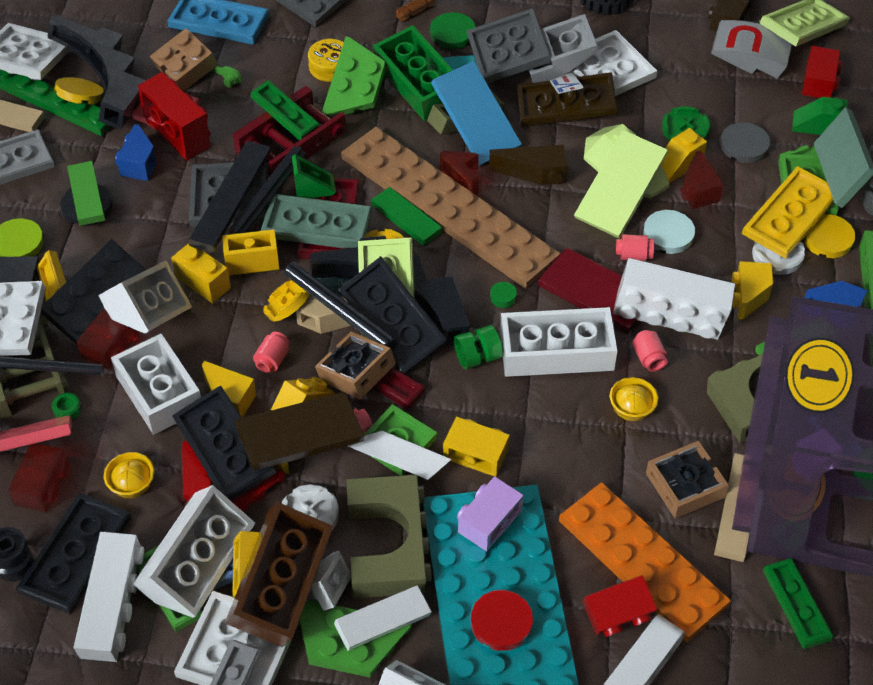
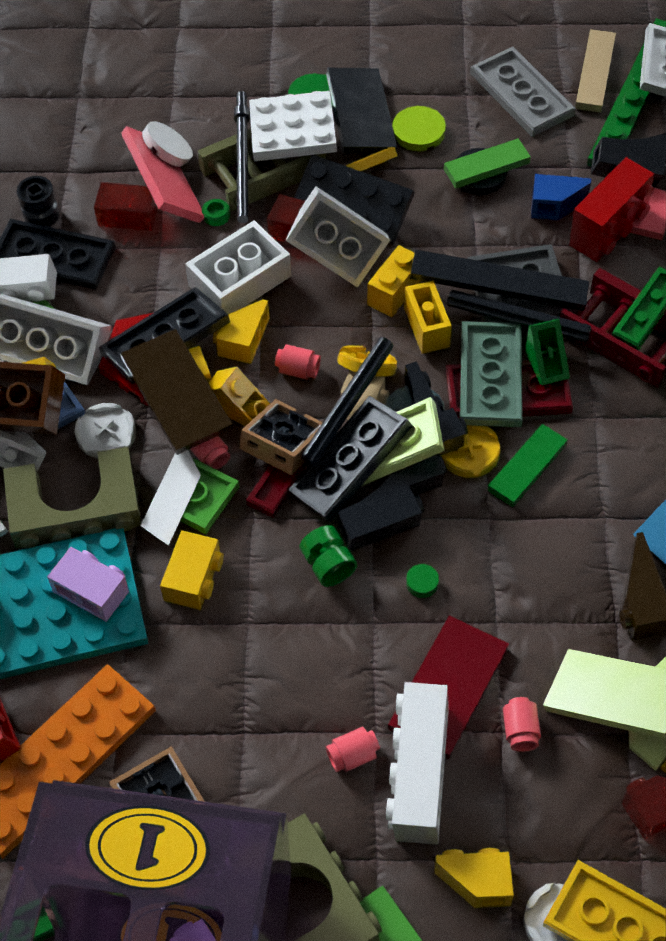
camera: 85 degrees right, 5 degrees up
yellow tile [54,77,104,104] -> none
yellow hat [103,452,155,498] -> none
medium nougat plate [341,127,560,289] -> none
clear red slope [440,151,479,195] -> none
white brick [500,307,617,377] -> none
yellow hat [609,377,659,421] -> none
light aqua tile [643,210,695,254] -> none

